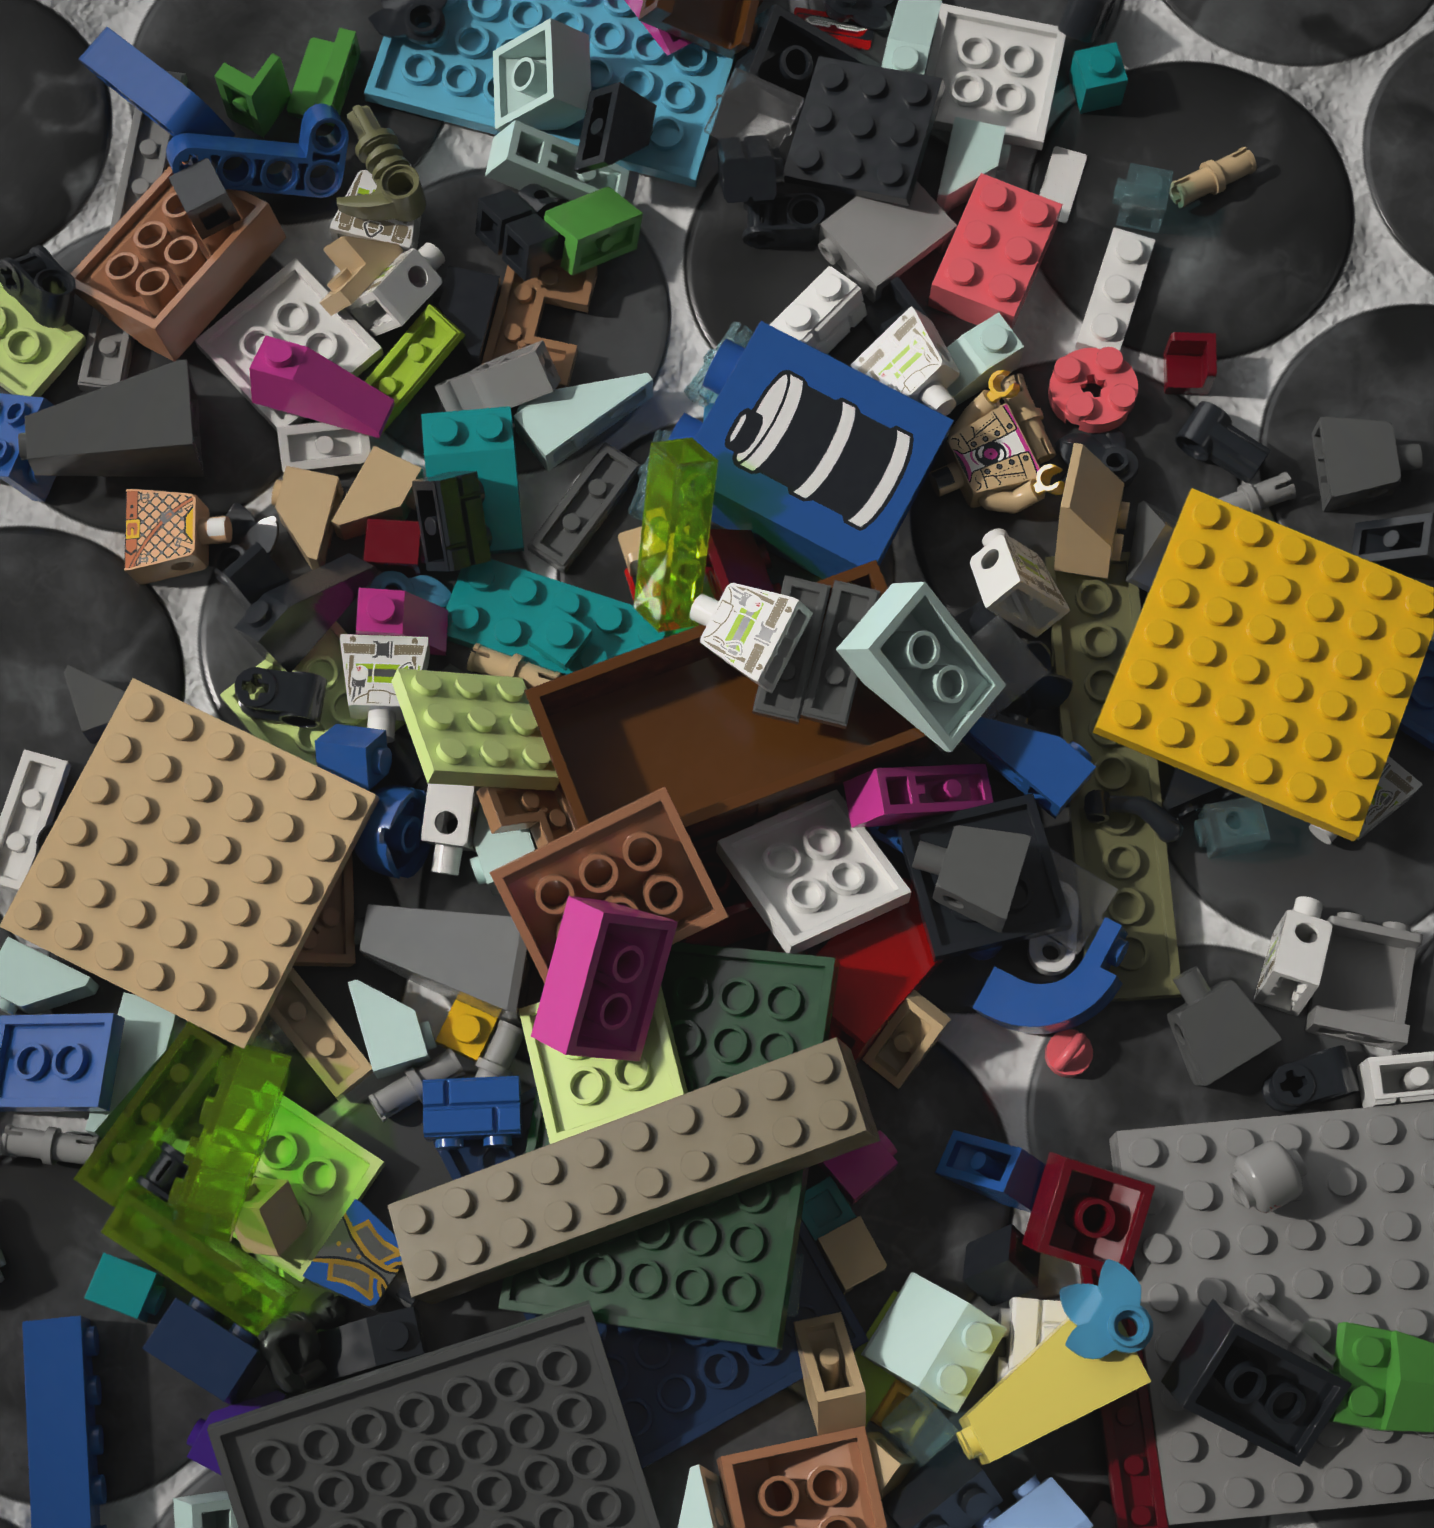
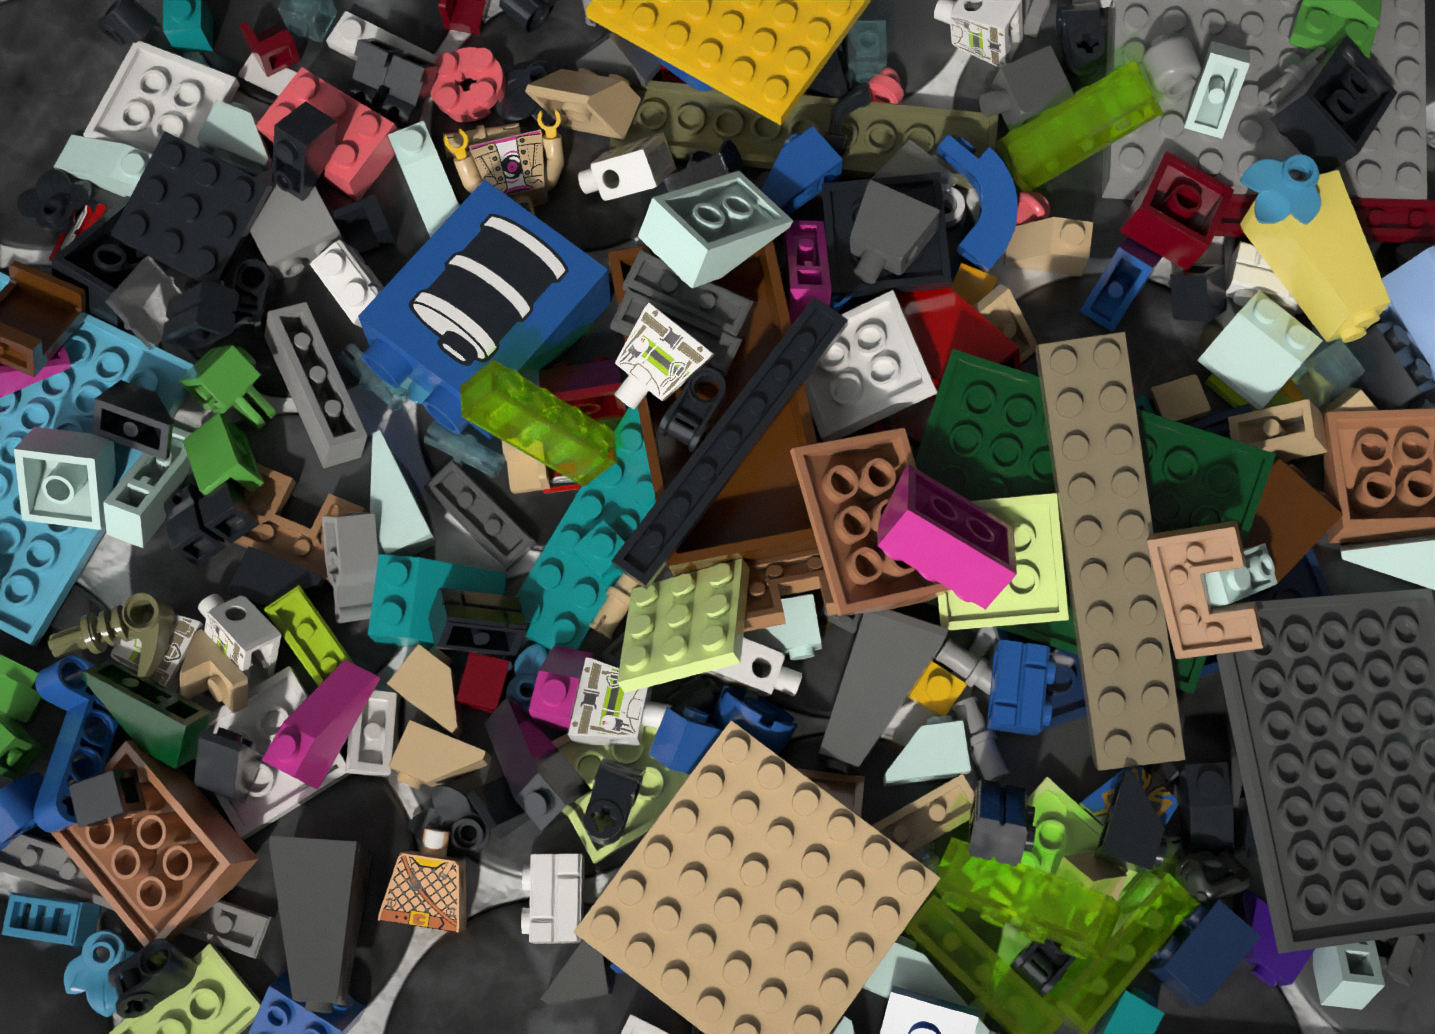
camera: 75 degrees left, 0 degrees up
white torso [850,306,960,416] -> none
none -> dark azure slope [1,892,100,946]
none -> dark azure plate [64,930,136,1017]
none -> dark green slope [82,658,212,769]
none -> bright green brick [177,345,276,431]
none -> black slope [194,727,263,804]
none -> dark red panel [239,21,301,77]
none -> light grey brick [264,302,367,468]
none -> black slope [272,101,337,201]
none -> black legs [345,38,439,129]
none -> white brick [521,854,585,944]
none -> black plate [611,297,848,590]
none -> black piece [658,368,727,453]
none -> coral tile [866,67,904,104]
none -> light orange tile [951,263,998,307]
none -> black brick [968,779,1036,866]
none -> clear neon green brick [995,60,1164,192]
none -> tan slope [1004,217,1093,277]
none -> black slope [1094,770,1167,874]
none -> plate [1146,521,1265,659]
none -> light aqua slope [1184,41,1250,139]
none -> light aqua slope [1204,543,1277,607]
none -> reddish brown panel [1244,459,1343,593]

